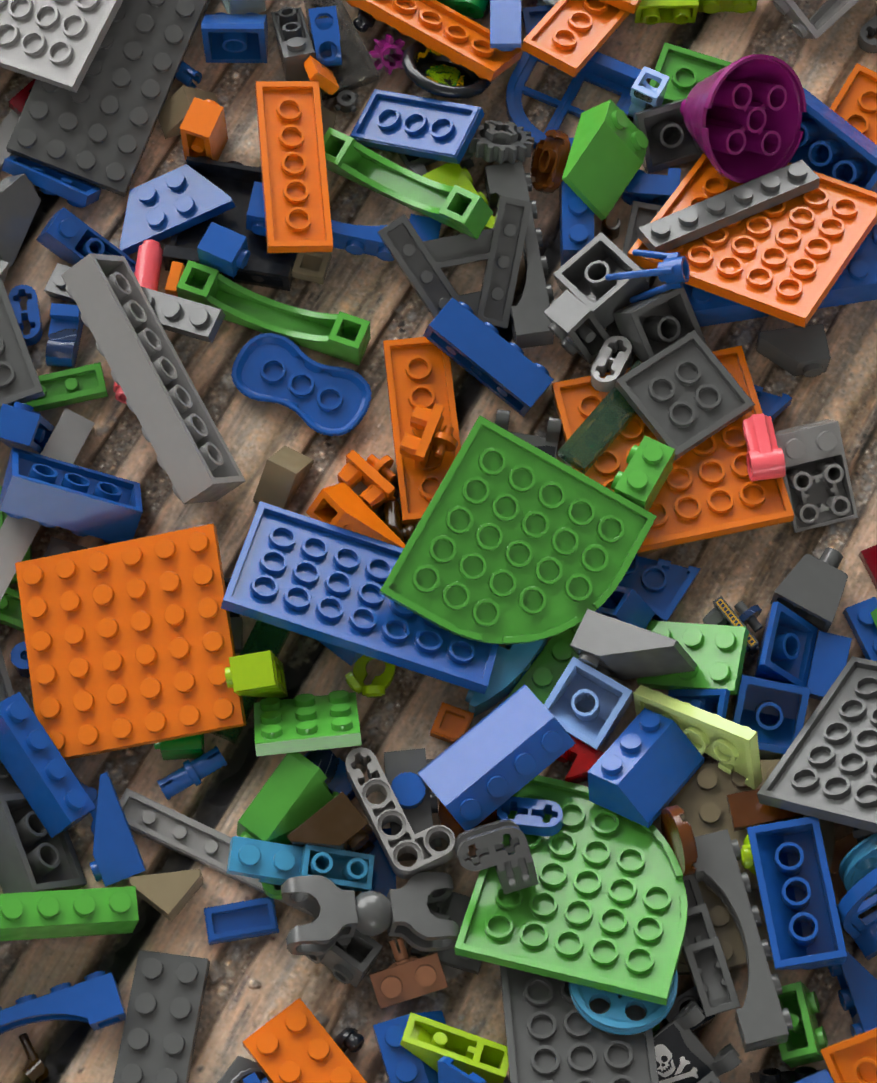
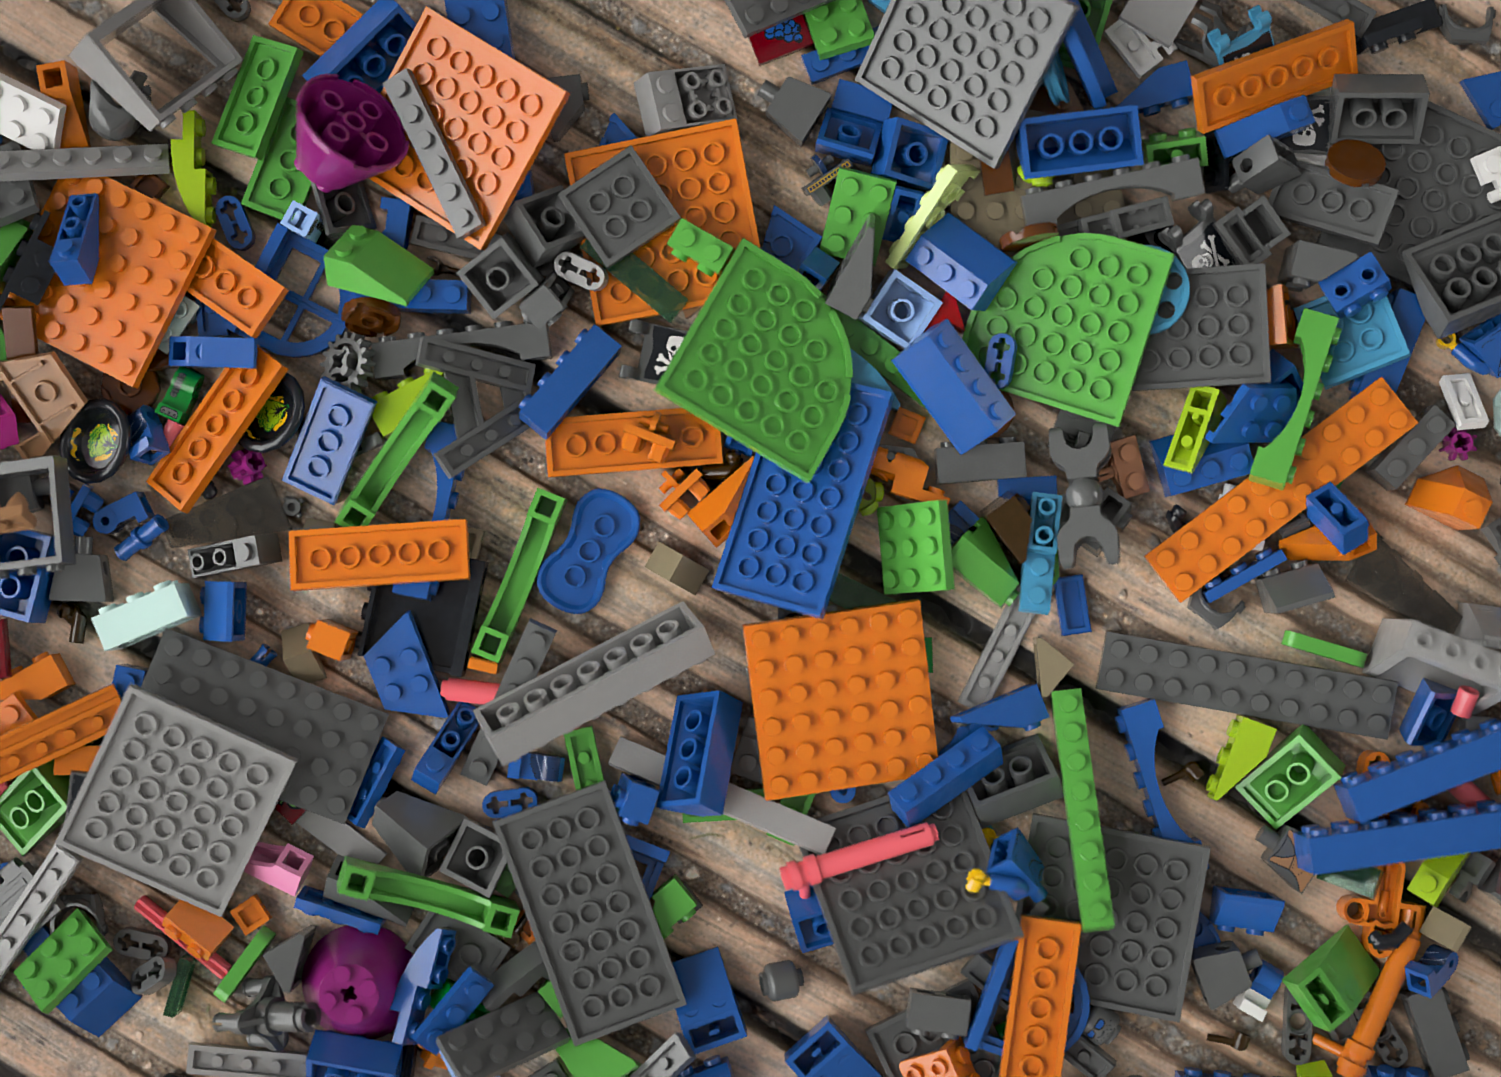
camera: 85 degrees left, 20 degrees up
blue pin [157,746,228,800] -> none
blue brick [197,222,250,278] -> none
lime slope [225,650,288,698] -> none
orange tile [303,55,340,95] -> none
blue leg [308,6,342,67] -> none
light grey beam [345,747,455,880] -> none
blue tile [391,772,426,809] -> none
dark grey piece [454,819,539,895] -> none
blue plant [605,249,690,303] -> none
coral piece [742,413,786,481] -> none
none -> bright green plate [211,35,304,161]
none -> blue beam [215,196,256,251]
none -> orange plate [870,444,950,505]

